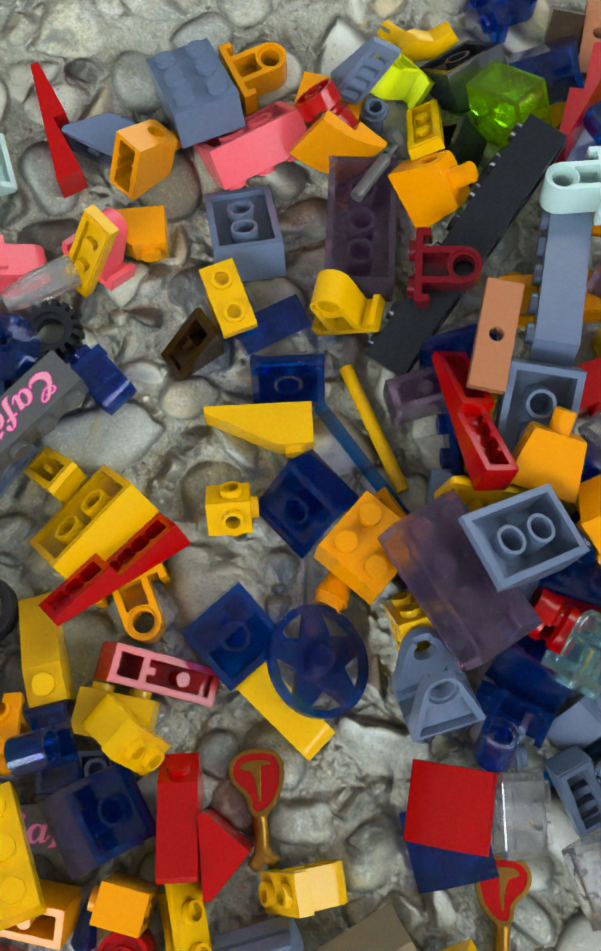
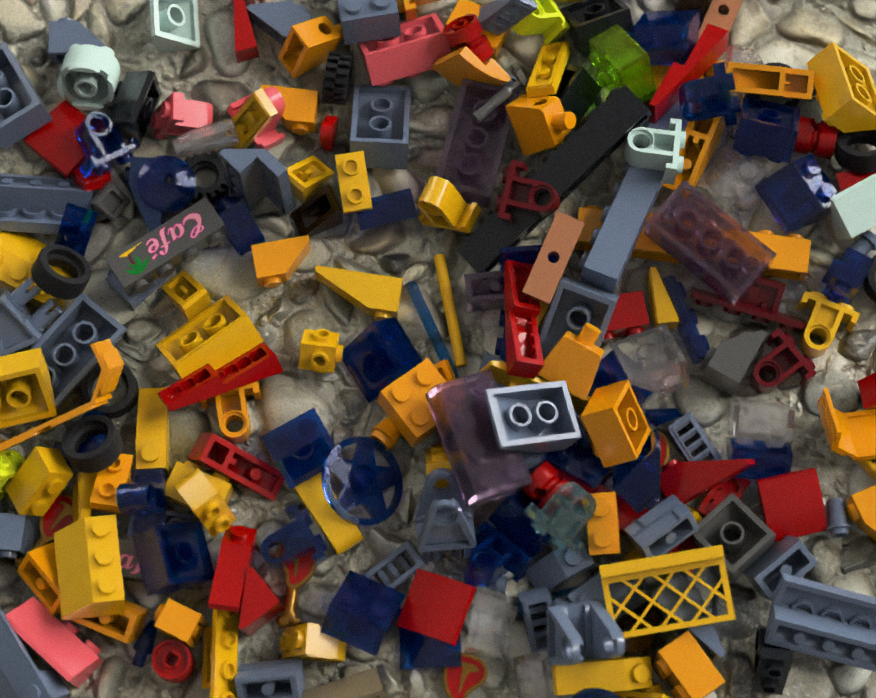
camera: 10 degrees right, 0 degrees up
clear blue slope [250,351,325,407] -> none
sand blue pin [361,98,388,136] -> none
none -> sand blue slope [219,149,294,215]
none -> light orange slope [251,235,311,288]
none -> clear blue pin [260,503,328,569]
none -> yellow slope [286,155,335,203]
none -> red tile [319,115,339,152]
none -> clear blue brick [320,570,405,657]
none -> black tyre [322,51,354,106]
none -> sand blue slope [360,540,429,601]

